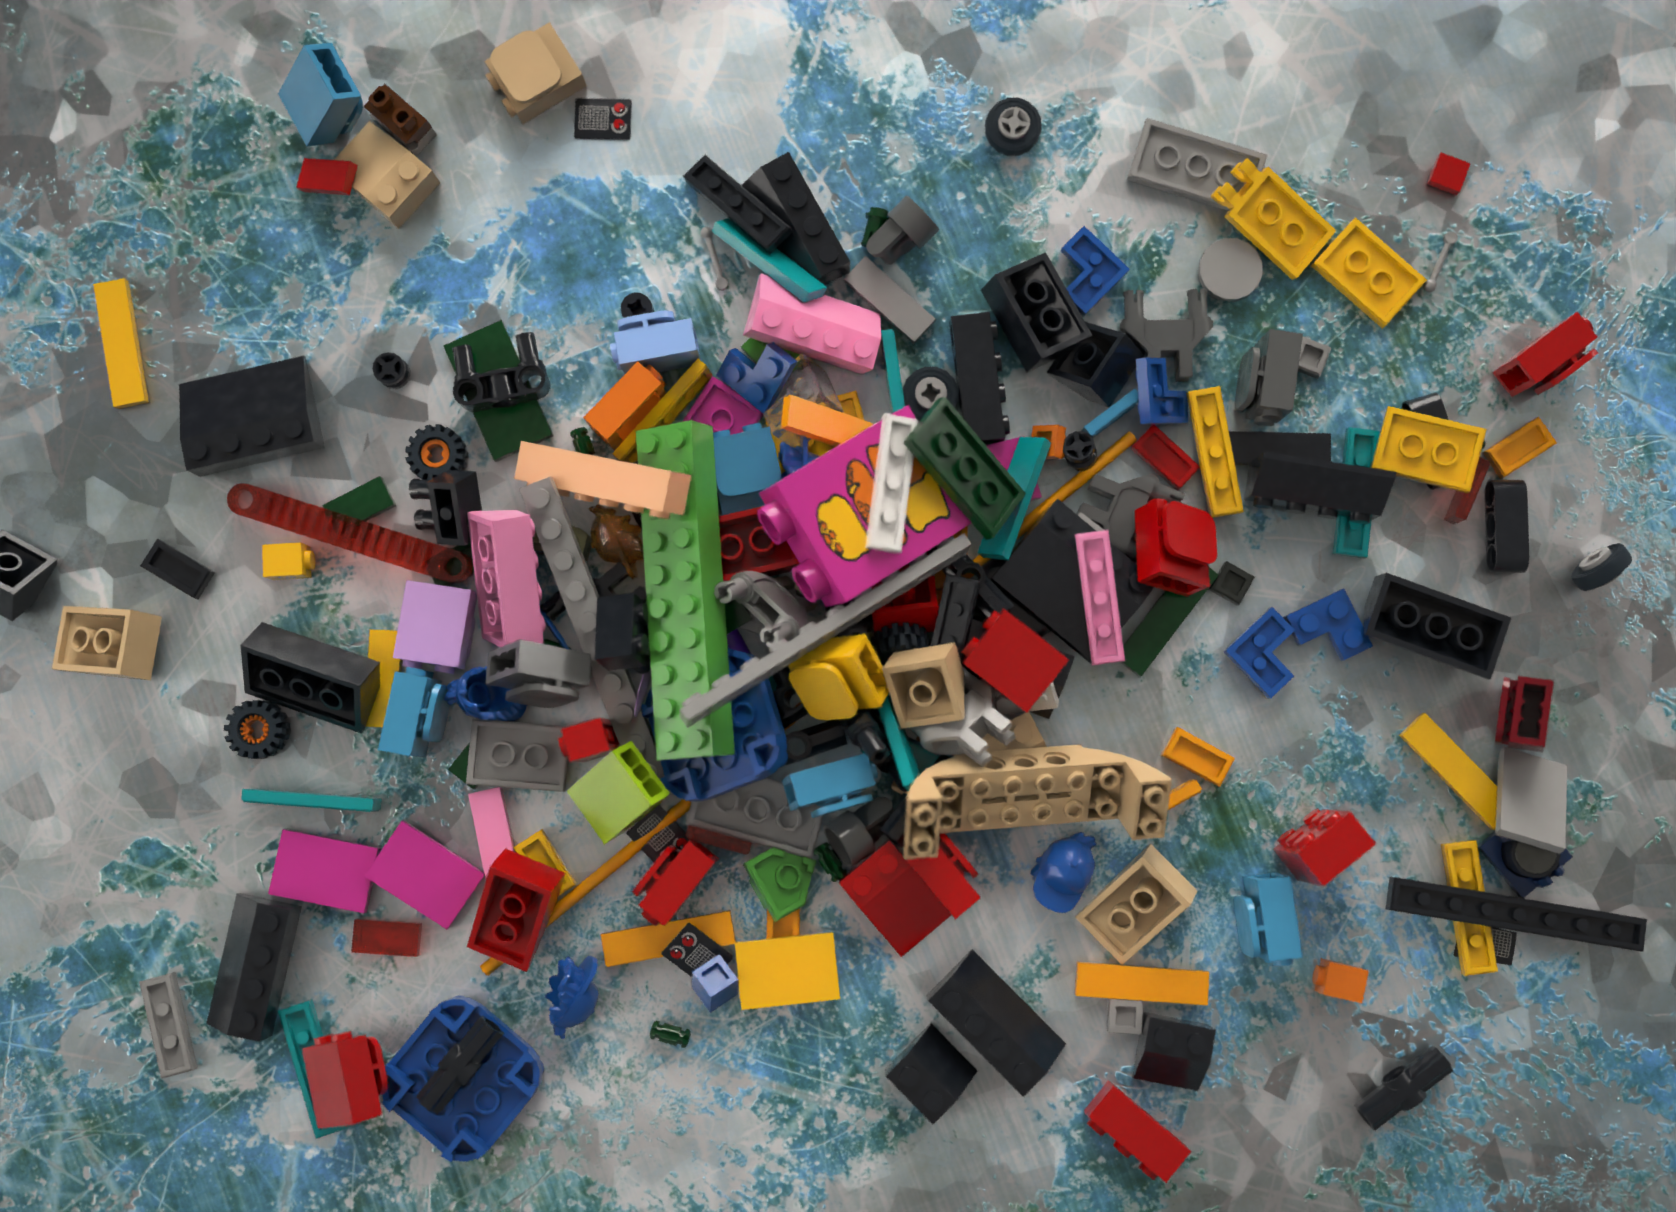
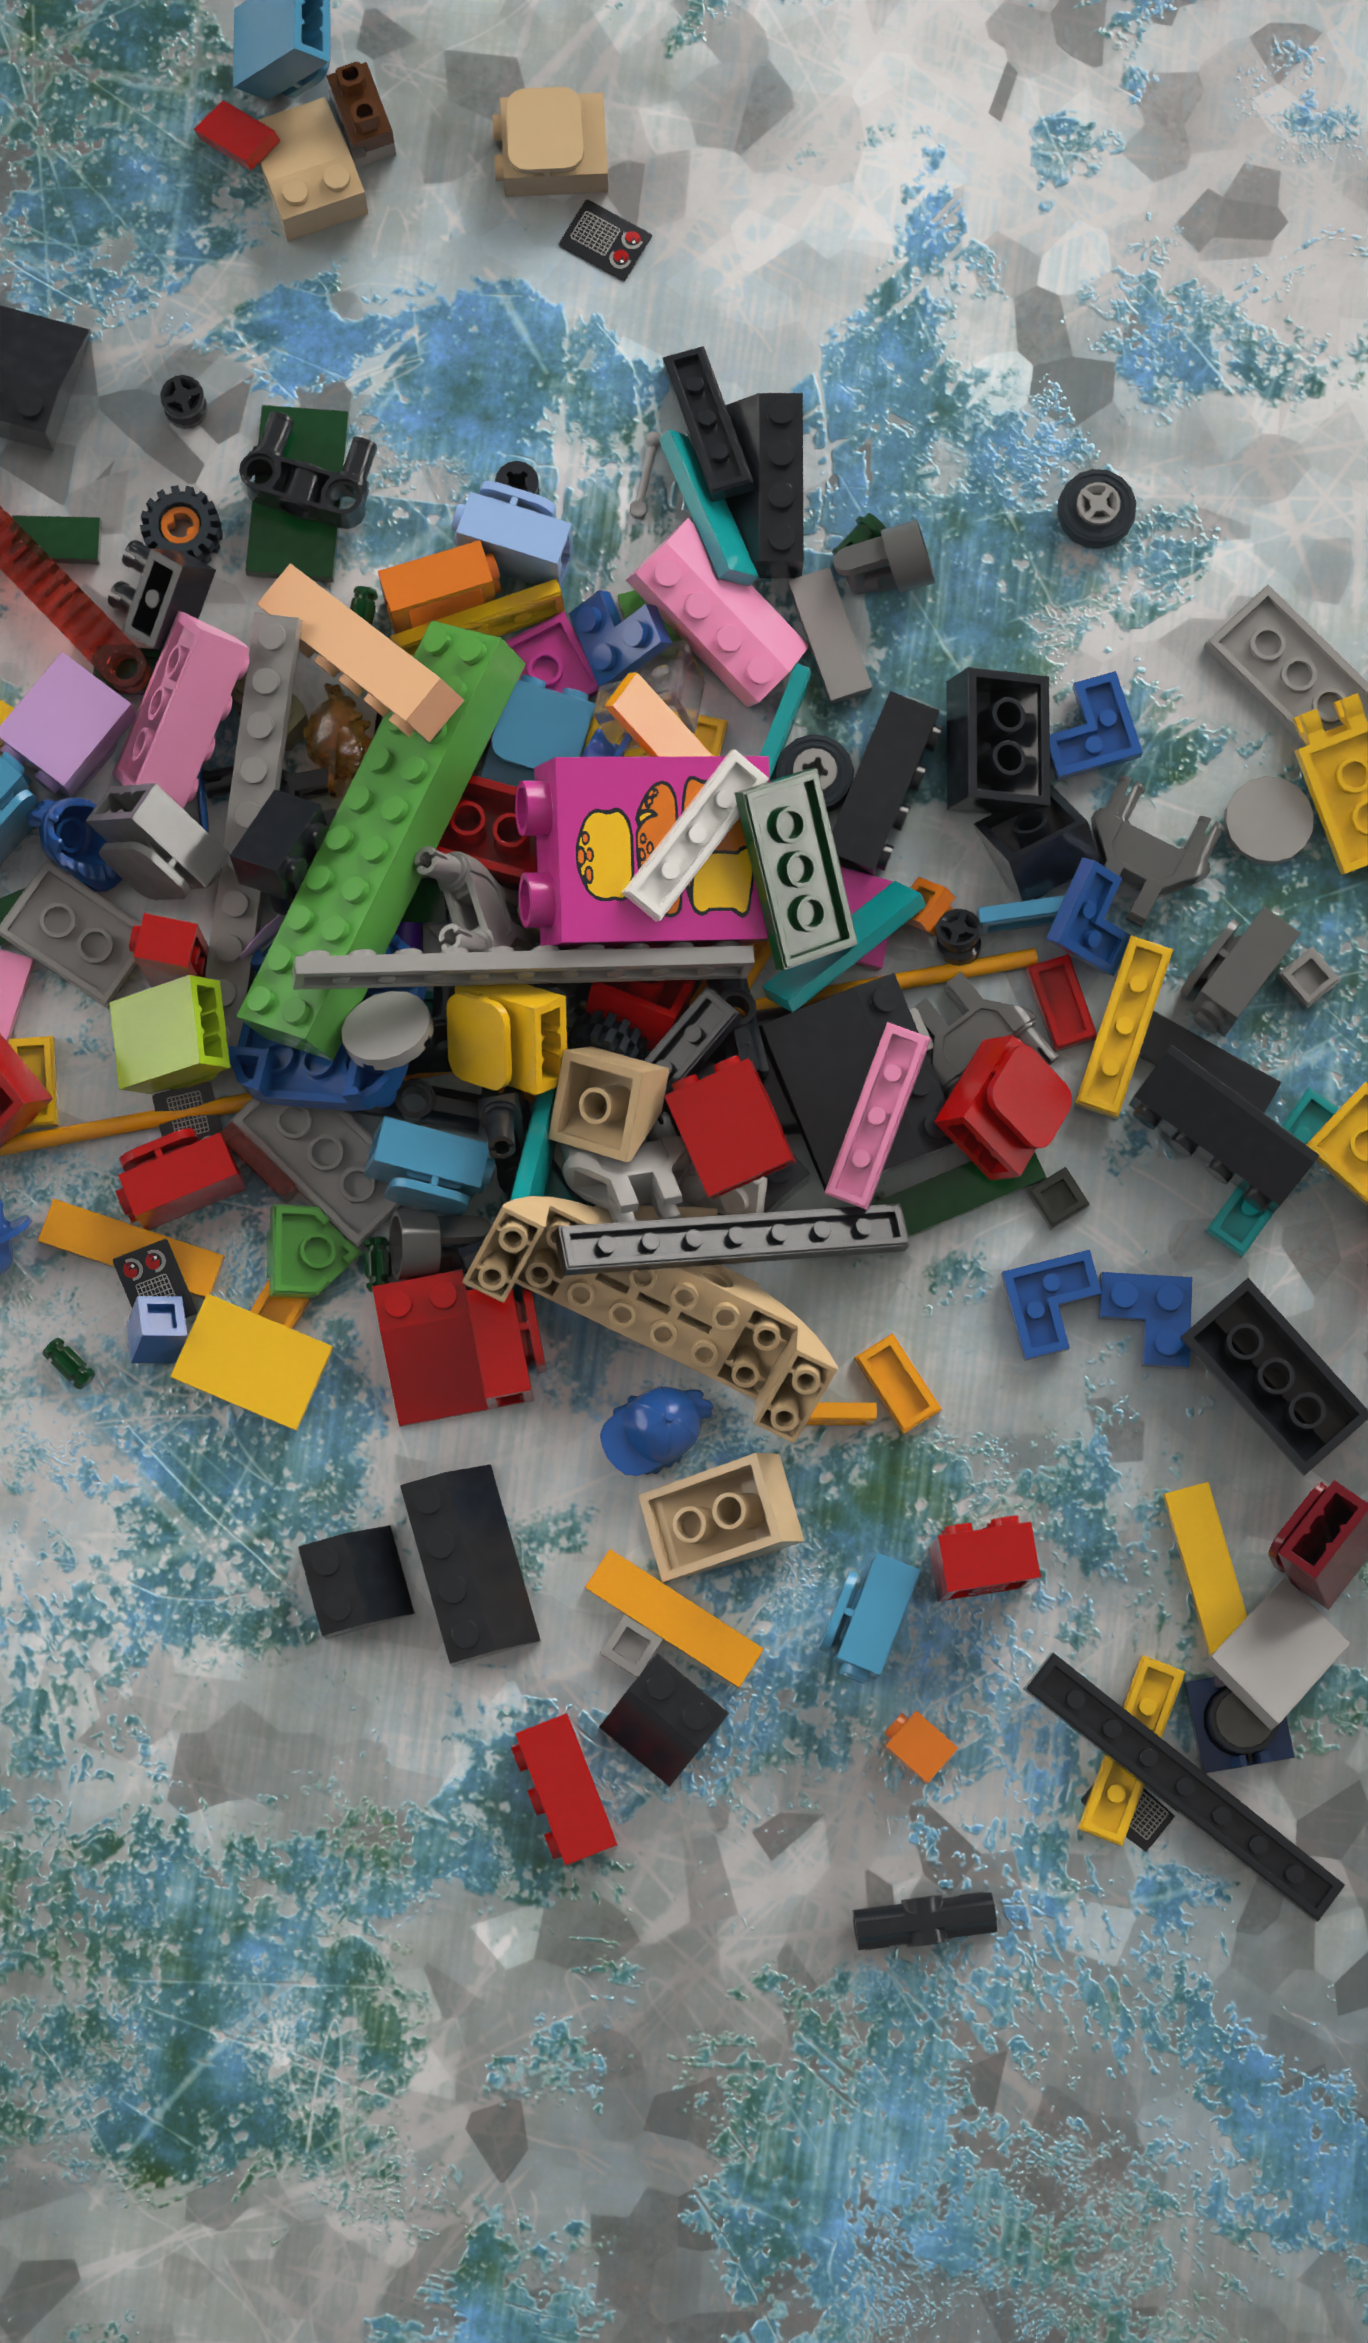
camera: 25 degrees right, 5 degrees down
none -> light grey tile [341,991,434,1070]
none -> tile [554,1204,910,1276]

